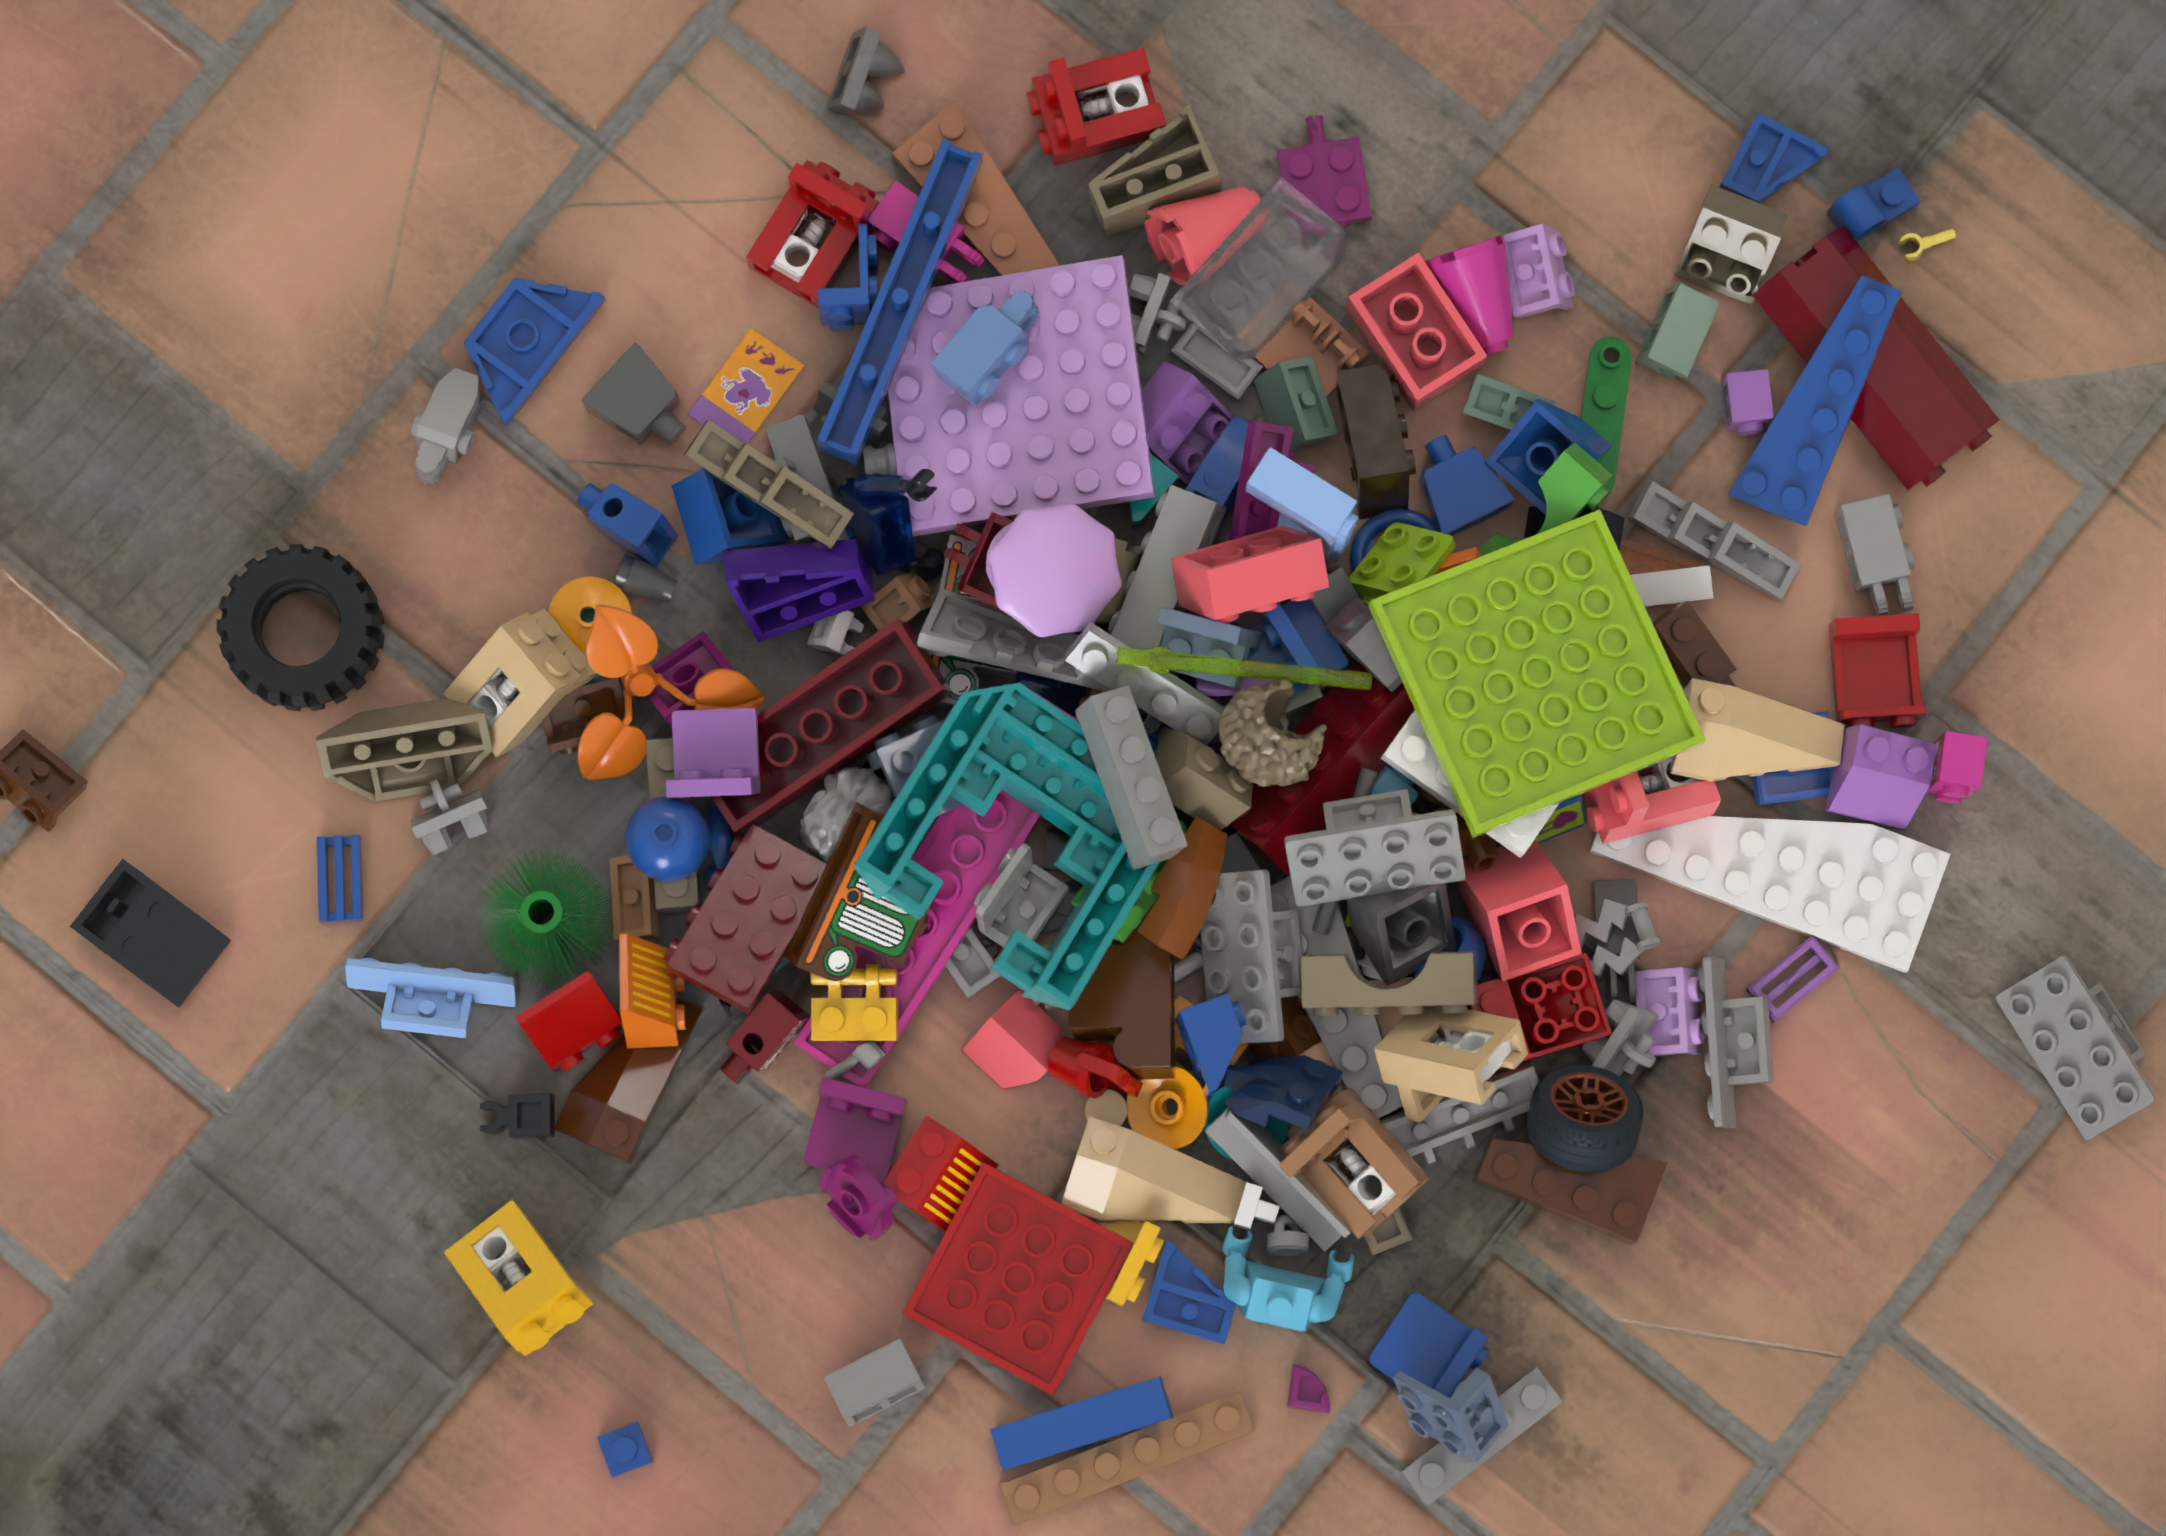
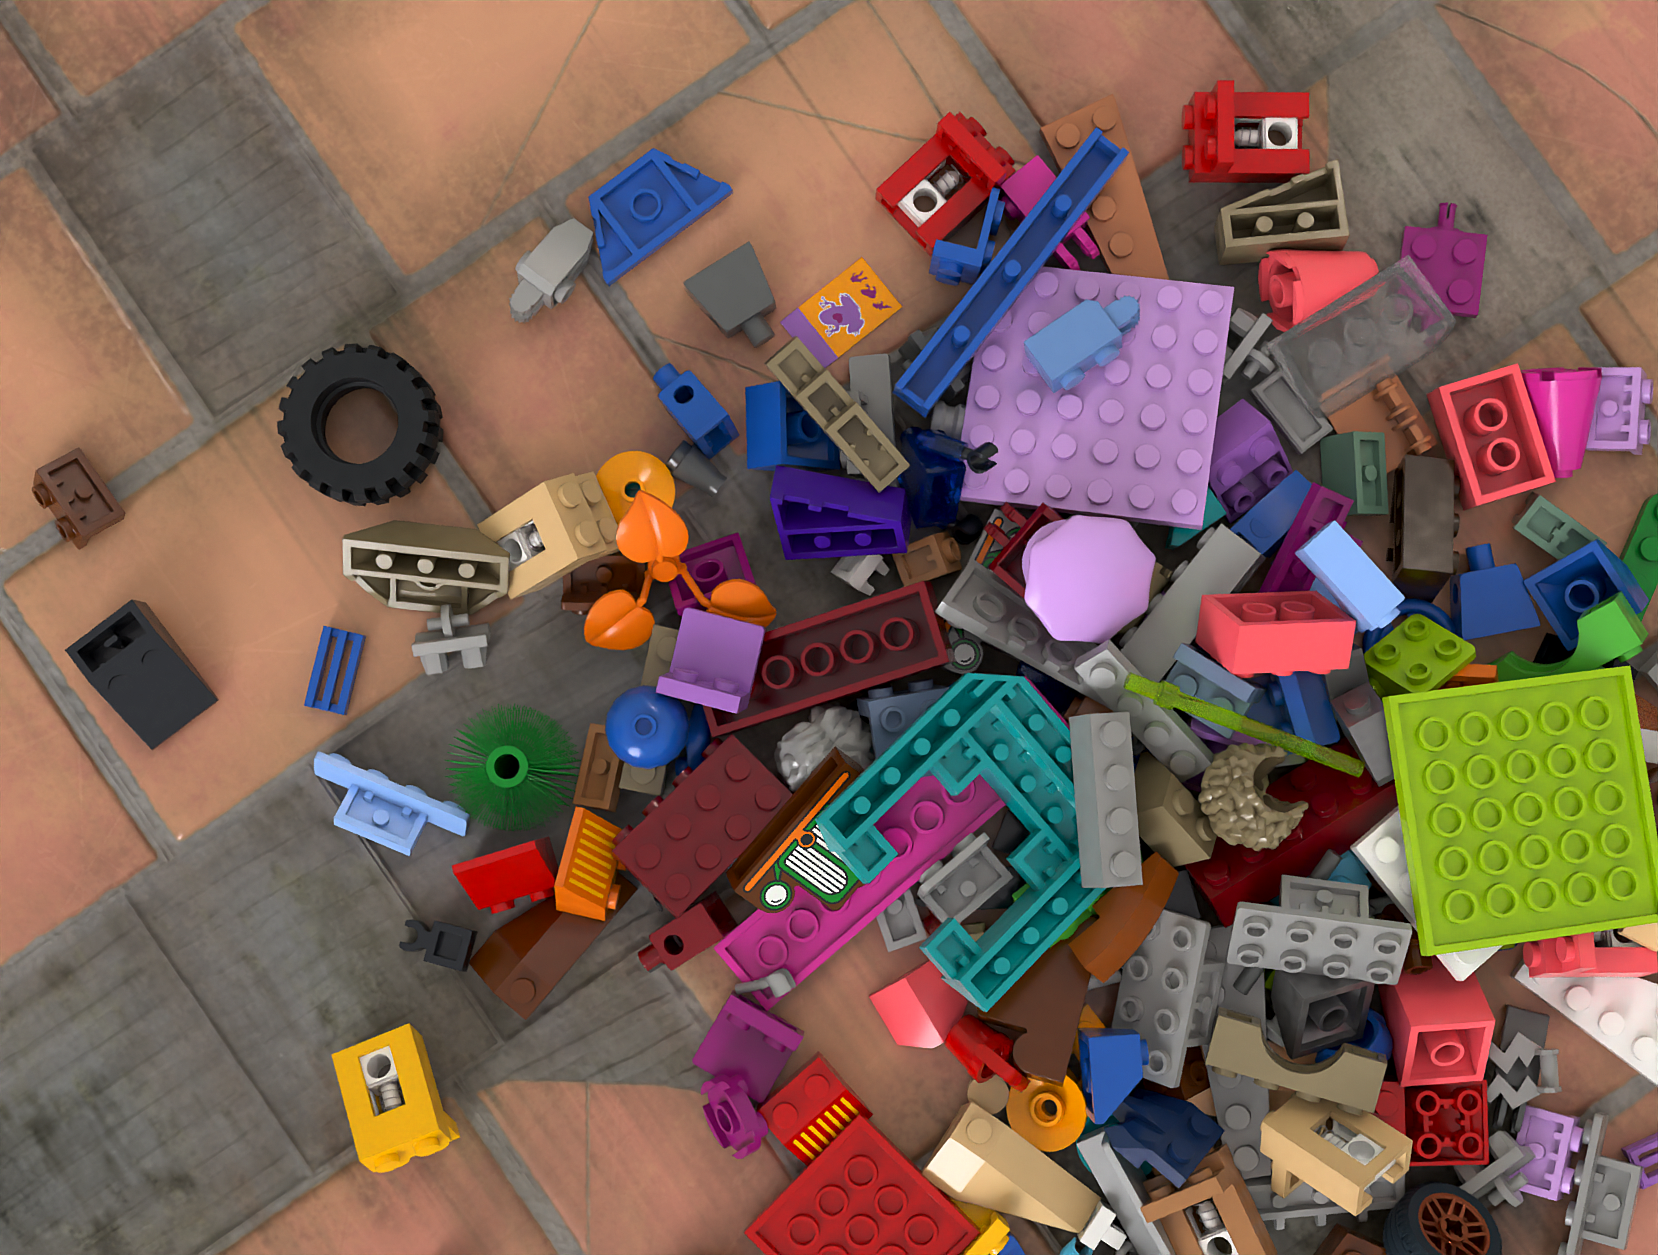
camera: 20 degrees right, 5 degrees up
yellow plate [811,964,898,1041] -> none
flat silver tile [826,27,905,115] -> none

